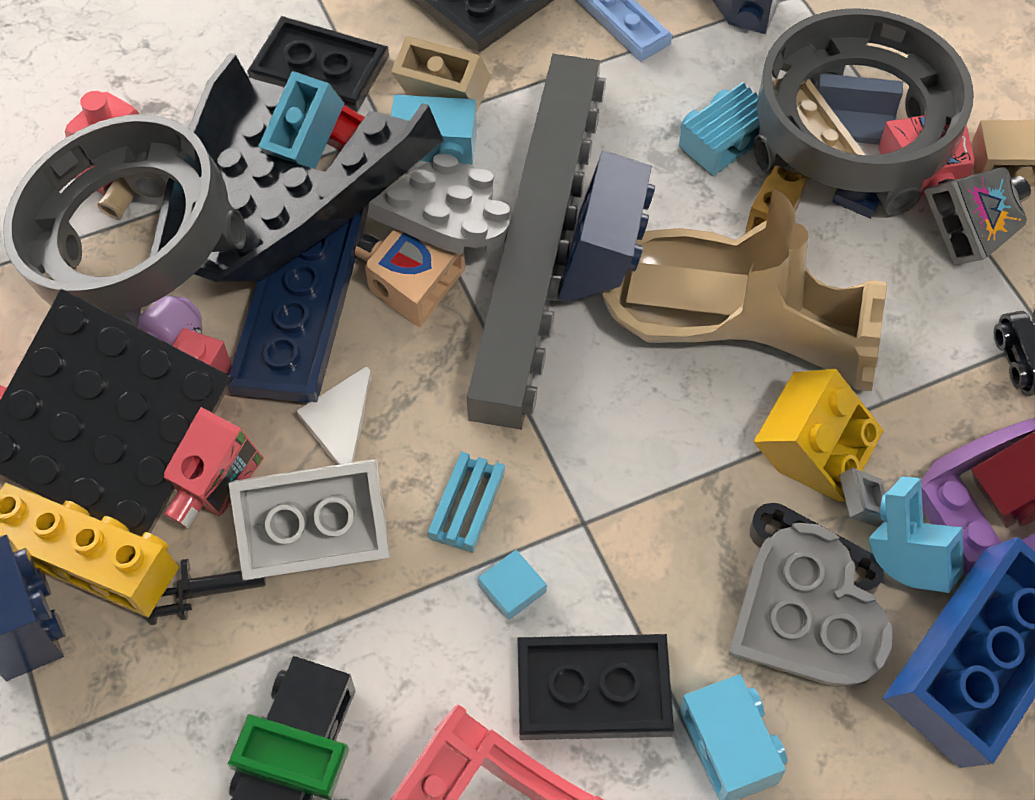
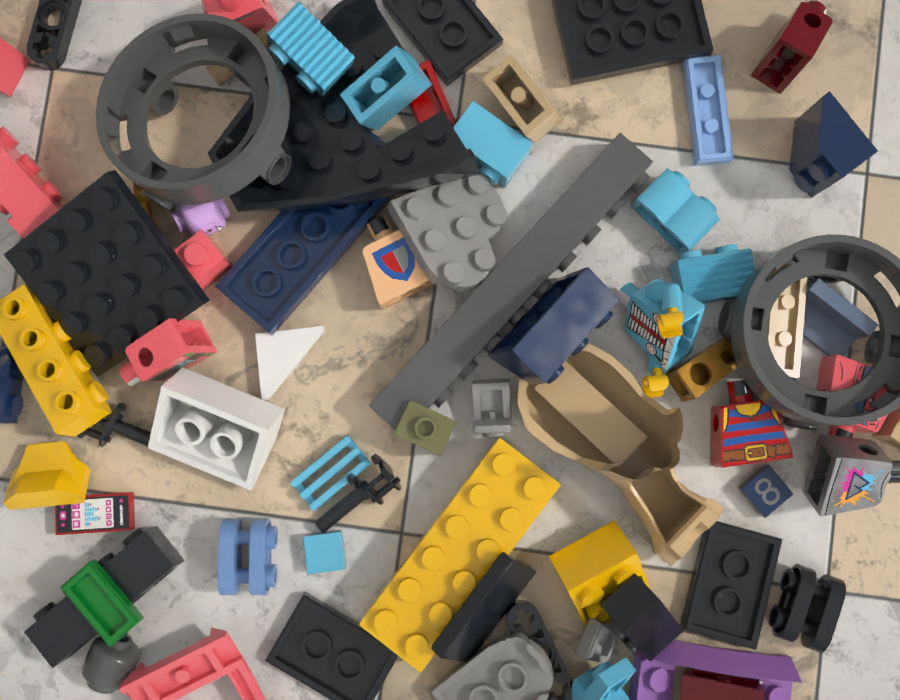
camera: 30 degrees right, 25 degrees up
none -> yellow slope [3,441,91,510]
none -> tile [55,492,135,535]
none -> medium blue brick [218,518,278,595]
none -> medium azure brick [267,1,355,96]
none -> black piece [315,453,401,533]
none -> yellow brick [359,437,561,673]
none -> olive bracket [394,400,457,456]
none -> black tile [431,552,536,662]
none -> light grey bracket [472,379,512,438]
none -> black brick [600,574,684,661]
none -> torso [617,279,705,398]
none -> medium azure brick [631,168,720,254]
none -> black tile [680,521,783,650]
none -> torso [710,380,793,468]
none -> dark blue tile [738,465,794,518]

